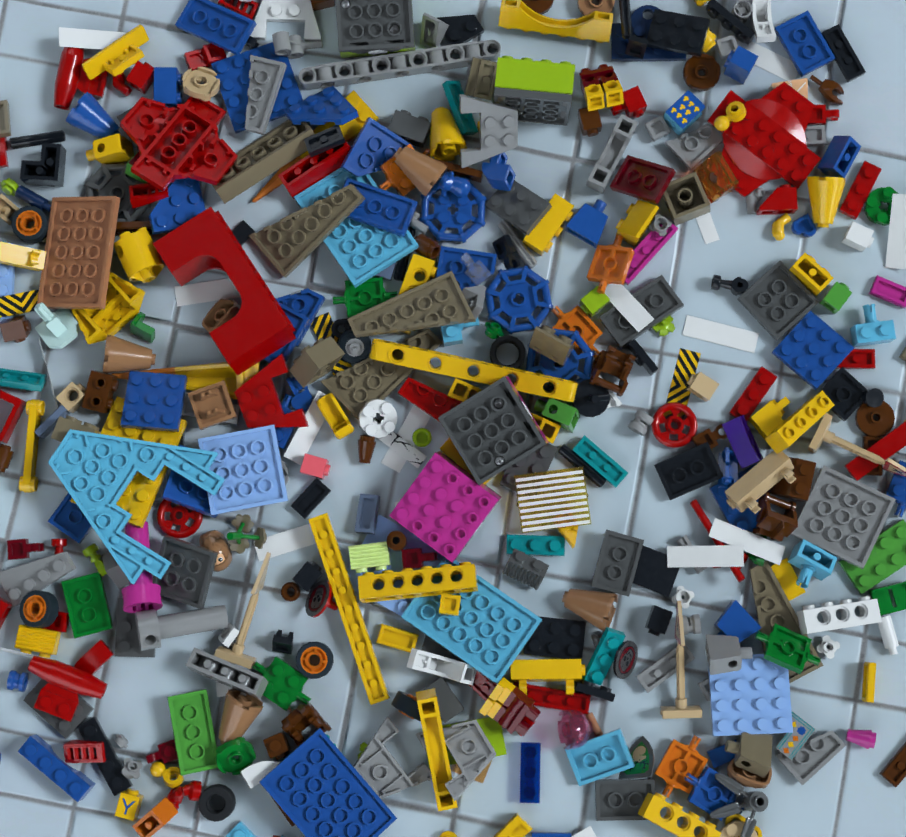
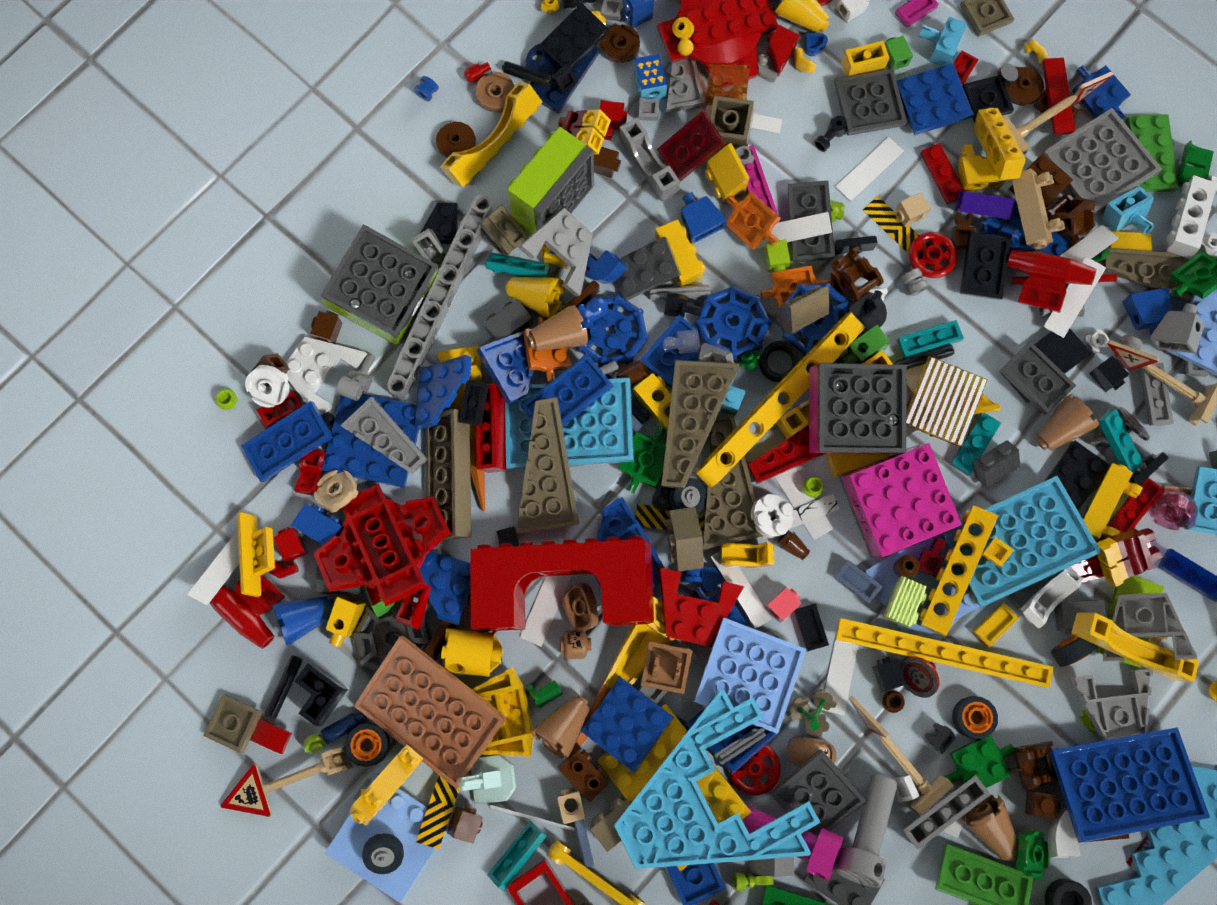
camera: 65 degrees left, 5 degrees down
none -> medium nougat head [560,630,591,659]
none -> black axle [713,727,766,767]
none -> red plate [1007,250,1097,313]

